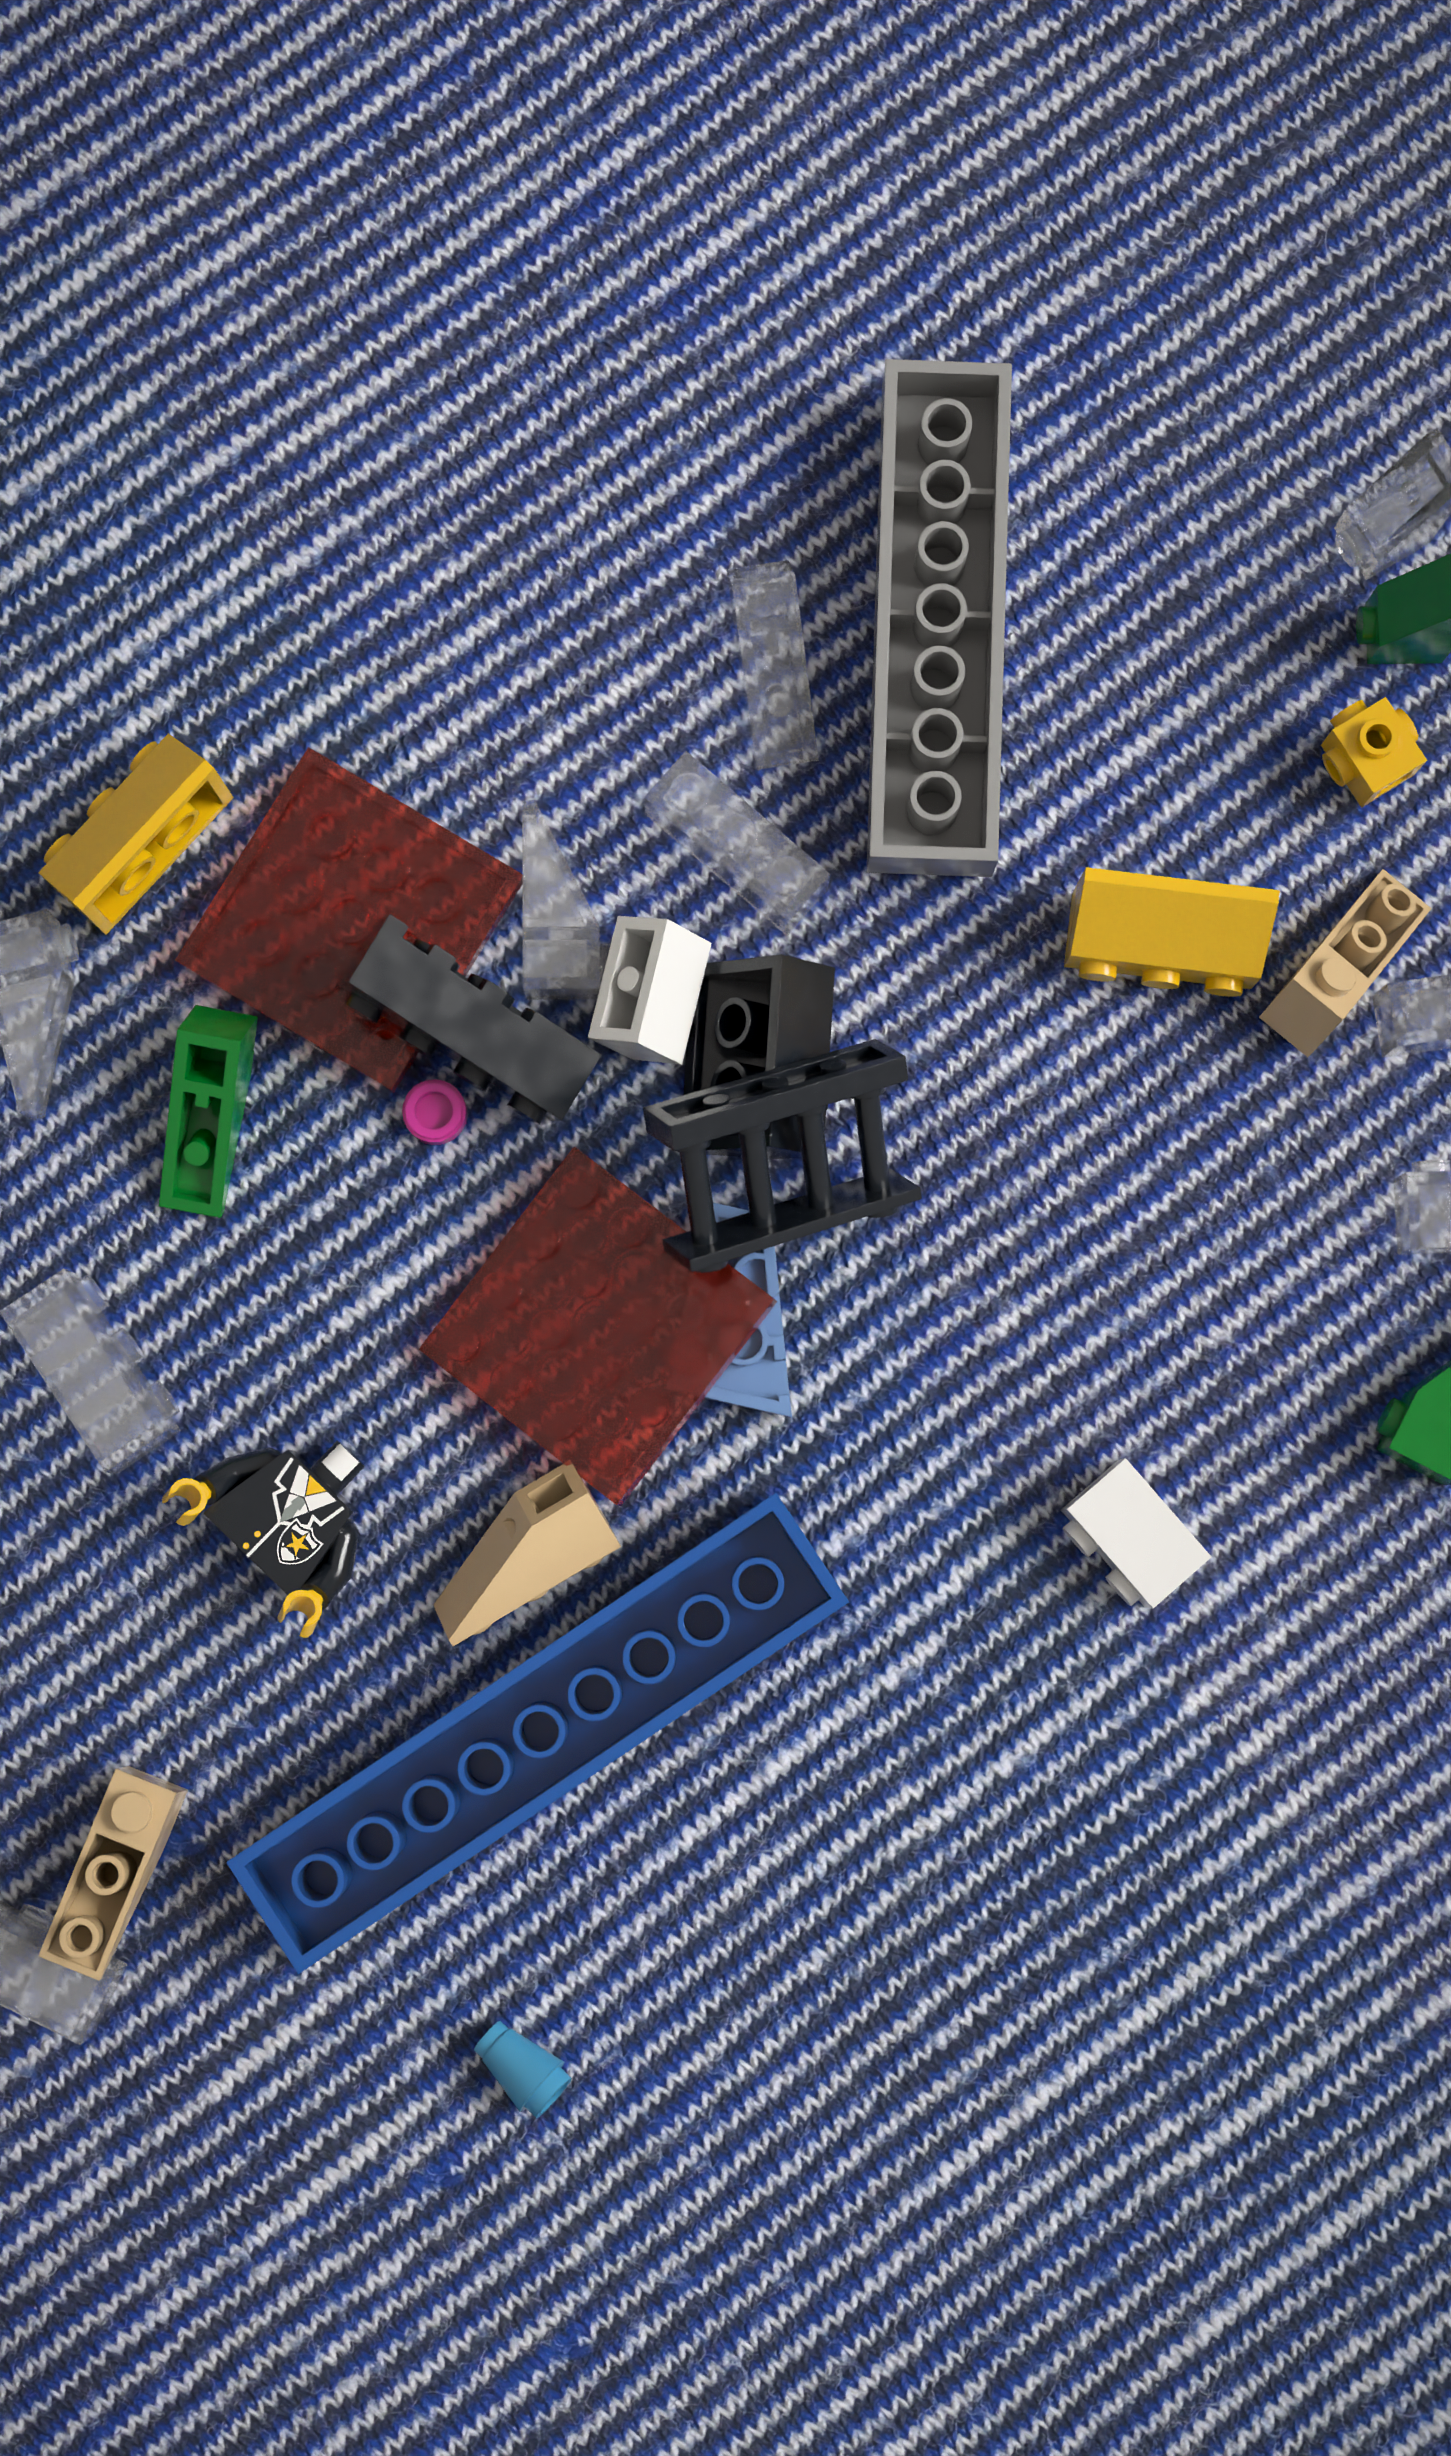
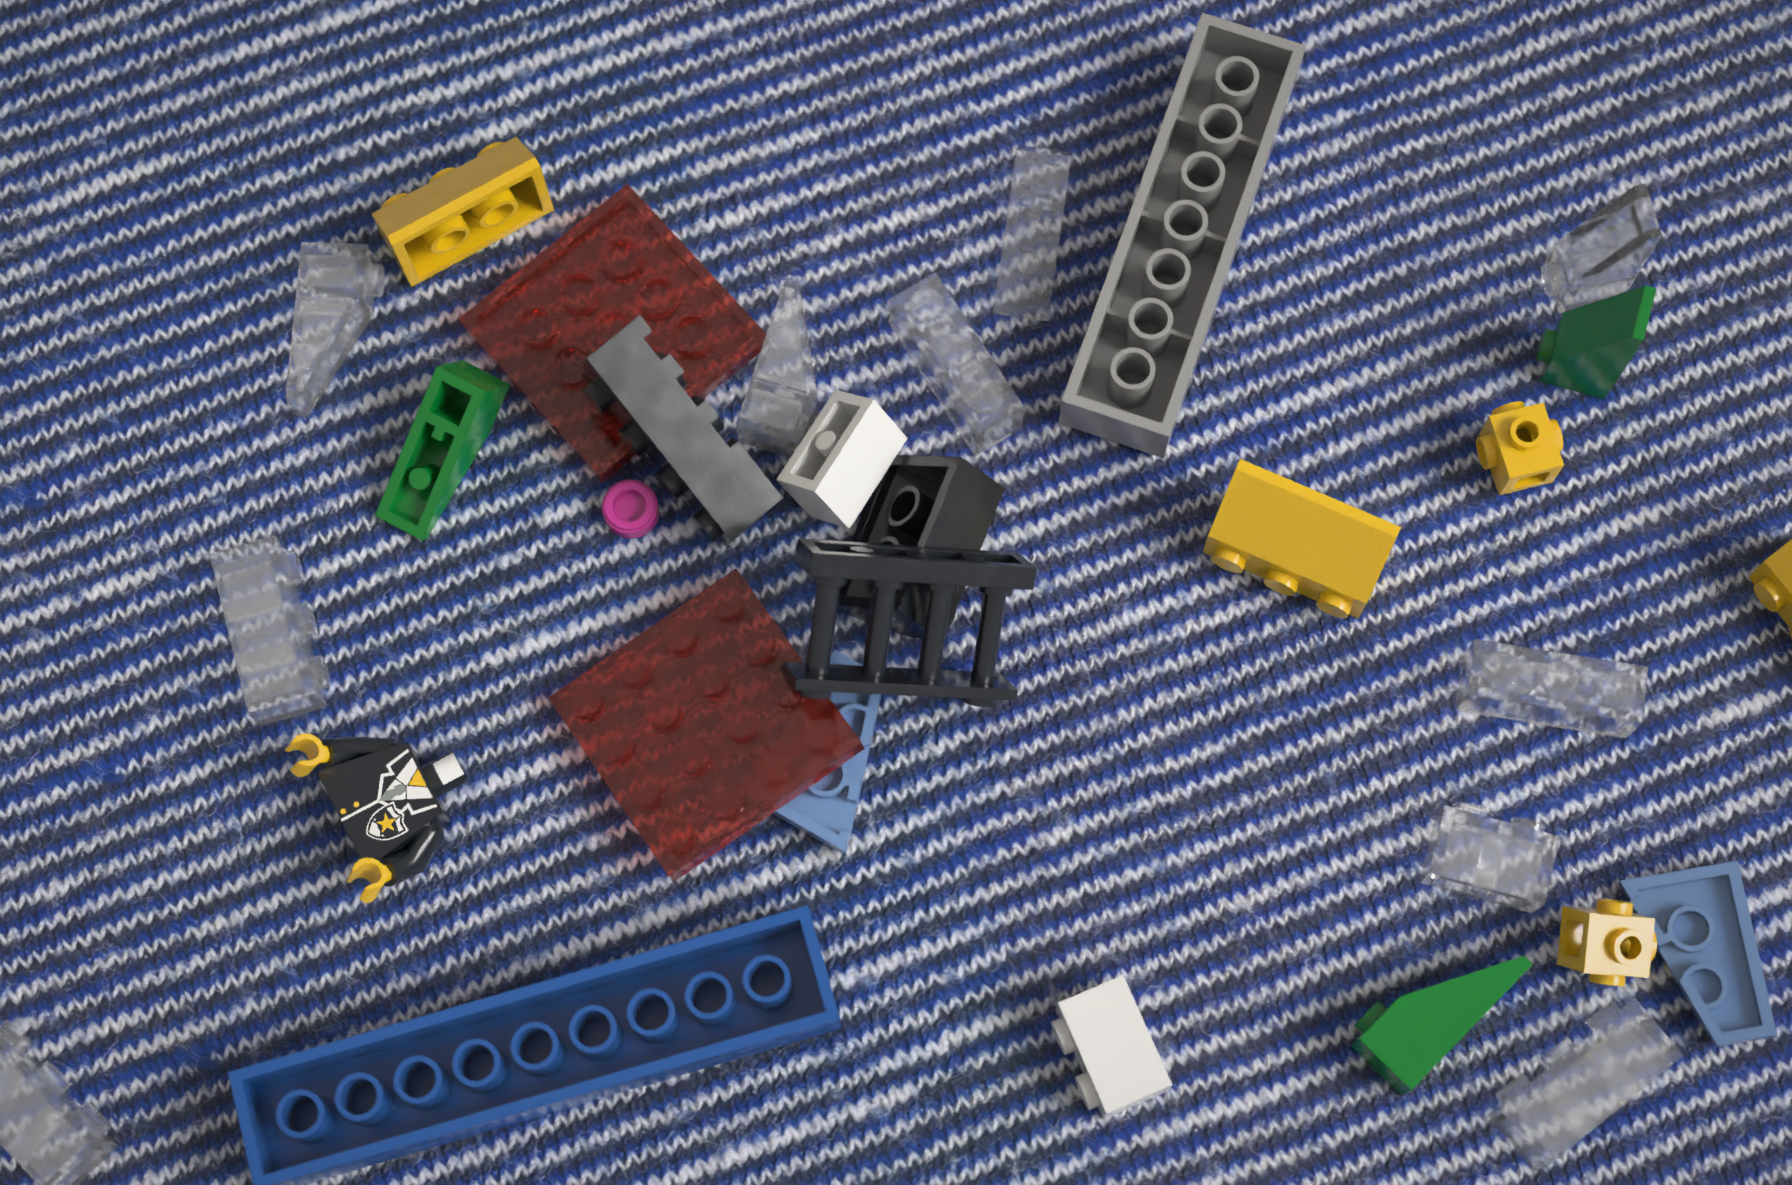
camera: 20 degrees right, 10 degrees down
tan slope [38,1766,188,1981] -> none
tan slope [433,1460,621,1646] -> none
tan slope [1259,869,1432,1057] -> none

